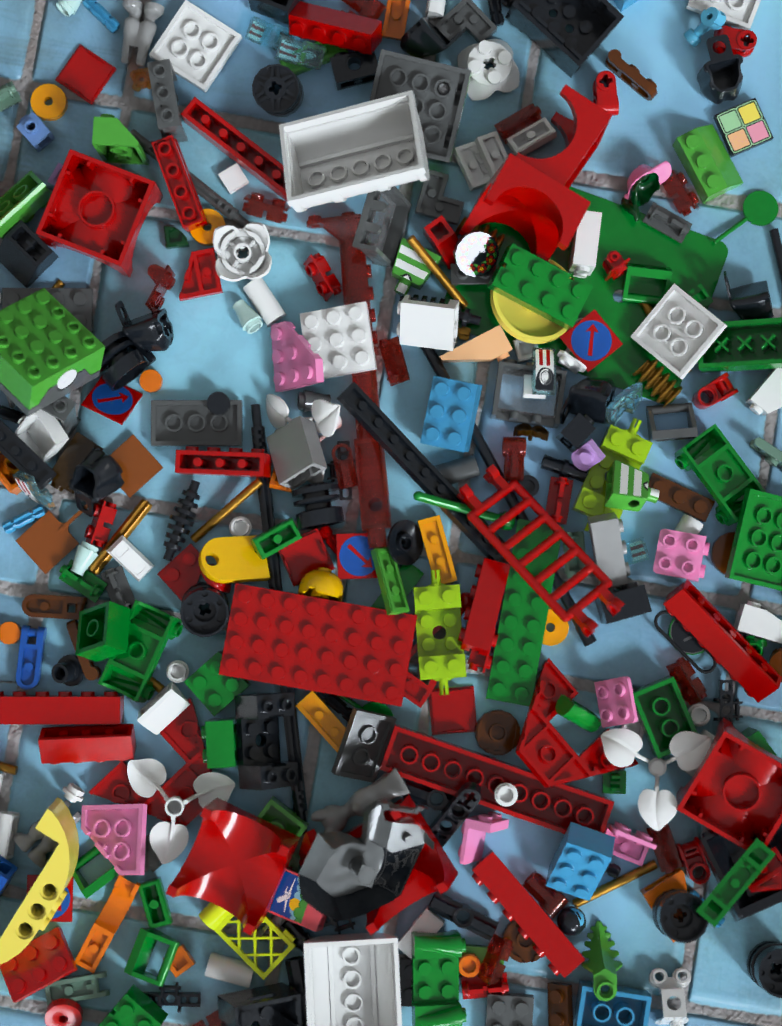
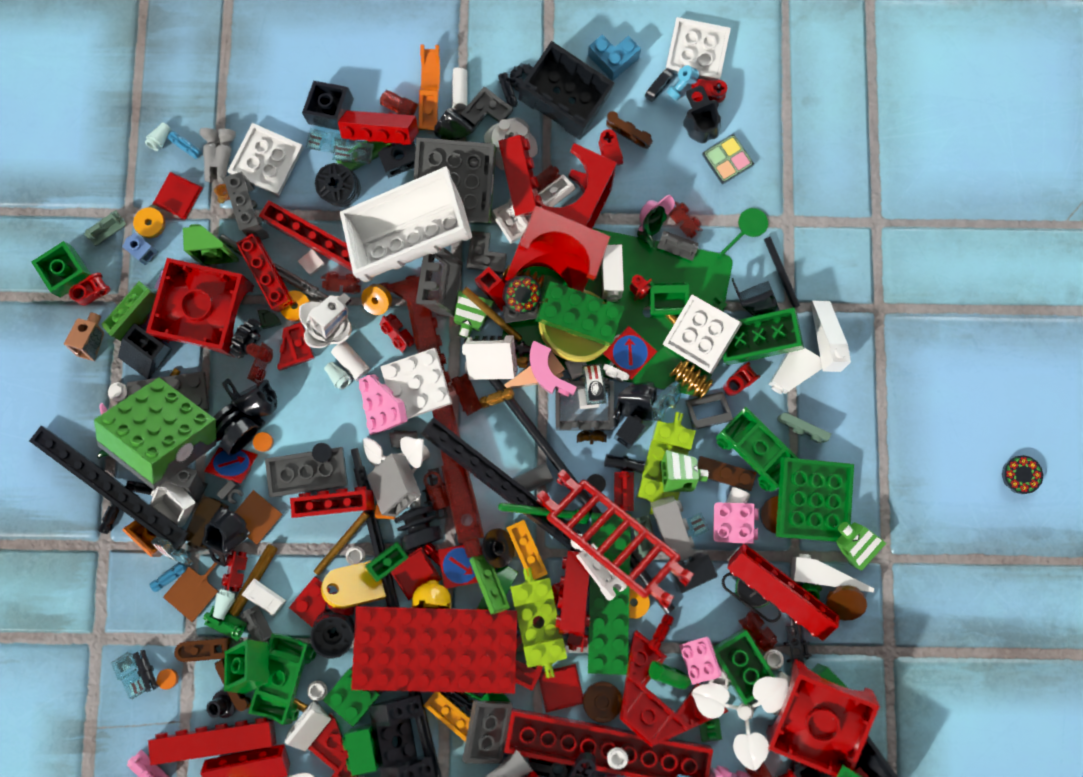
camera: 10 degrees left, 5 degrees down
blue plate [16,625,47,690] -> none
black piece [163,480,200,562] -> none
dark azure brick [420,376,483,452] -> none
clear red piece [502,437,526,482] -> none
lavender plate [571,438,606,471] -> none
bright green slope [672,124,743,204] -> none
none -> dark grey tile [217,480,244,504]
none -> black gear [230,318,262,359]
none -> white torso [309,293,352,339]
none -> light orange piece [361,284,392,315]
none -> pearl gold axle [478,388,515,409]
none -> red brick [498,135,543,217]
none -> bright pink arch [530,341,577,397]
none -> white plate [571,534,627,601]
none -> black beam [645,69,673,102]
none -> red axle [648,614,674,652]

